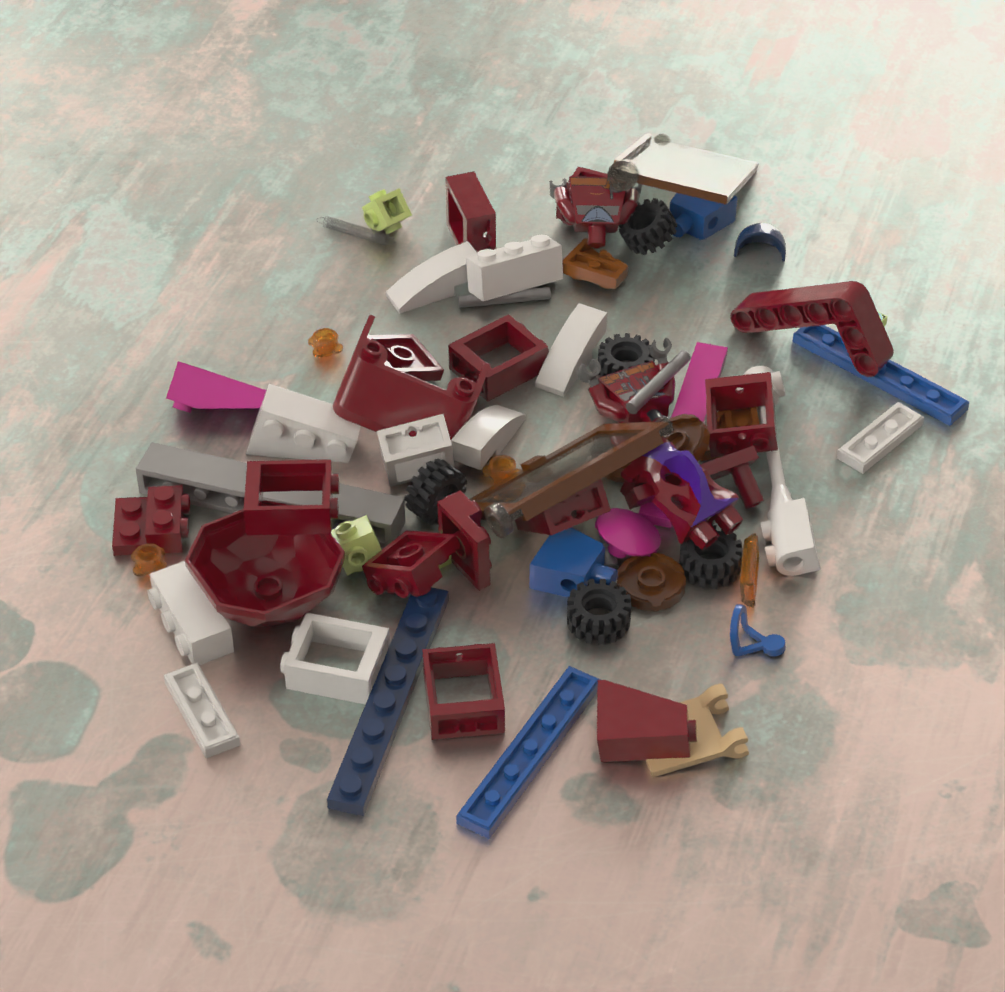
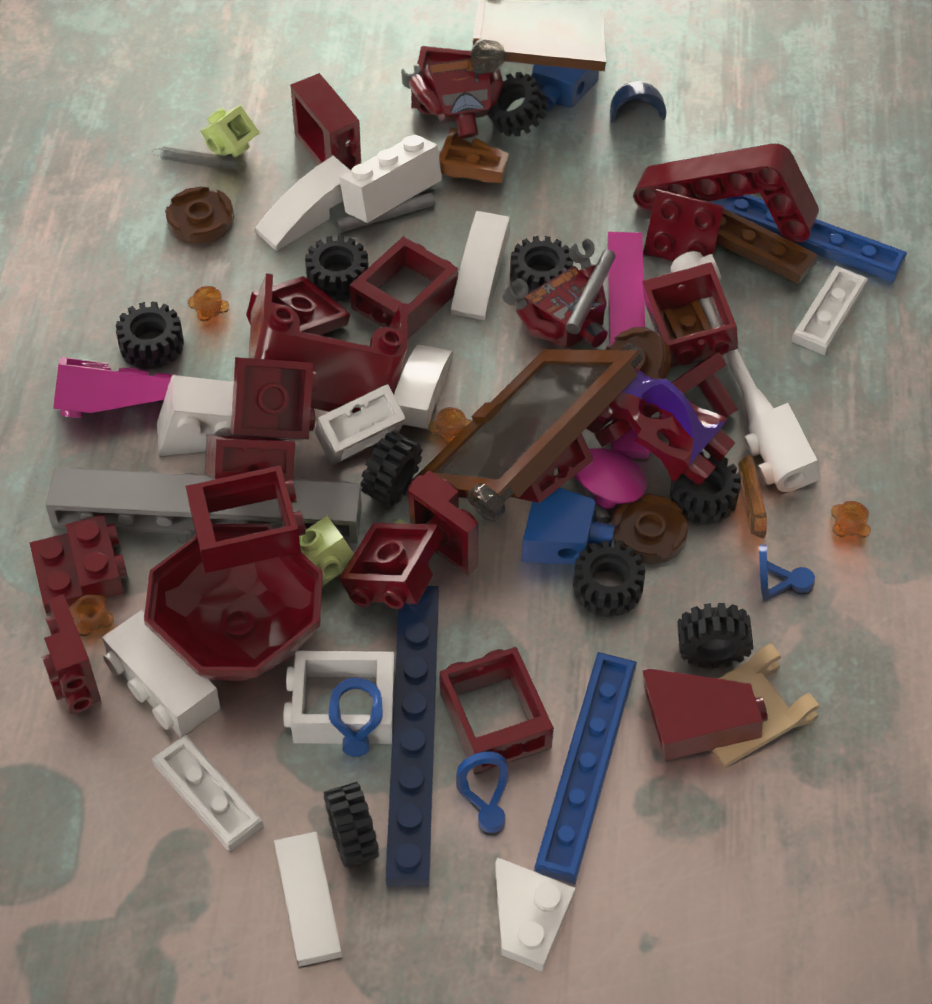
camera: 15 degrees left, 10 degrees up
none -> dark red plate [41,594,102,713]
none -> black tyre [116,301,184,369]
none -> reddish brown tile [165,186,234,244]
none -> dark red window [205,435,295,481]
none -> dark red plate [230,357,318,439]
none -> white tile [274,831,342,967]
none -> black tyre [305,236,369,301]
none -> black tyre [323,782,379,867]
none -> blue piece [328,678,383,757]
none -> blue piece [456,752,509,833]
none -> white wing [495,858,576,972]
none -> dark red hinge [643,189,724,261]
none -> black tyre [677,603,753,668]
none -> reddish brown plate [707,201,818,285]
none -> clear orange plate [831,501,871,538]

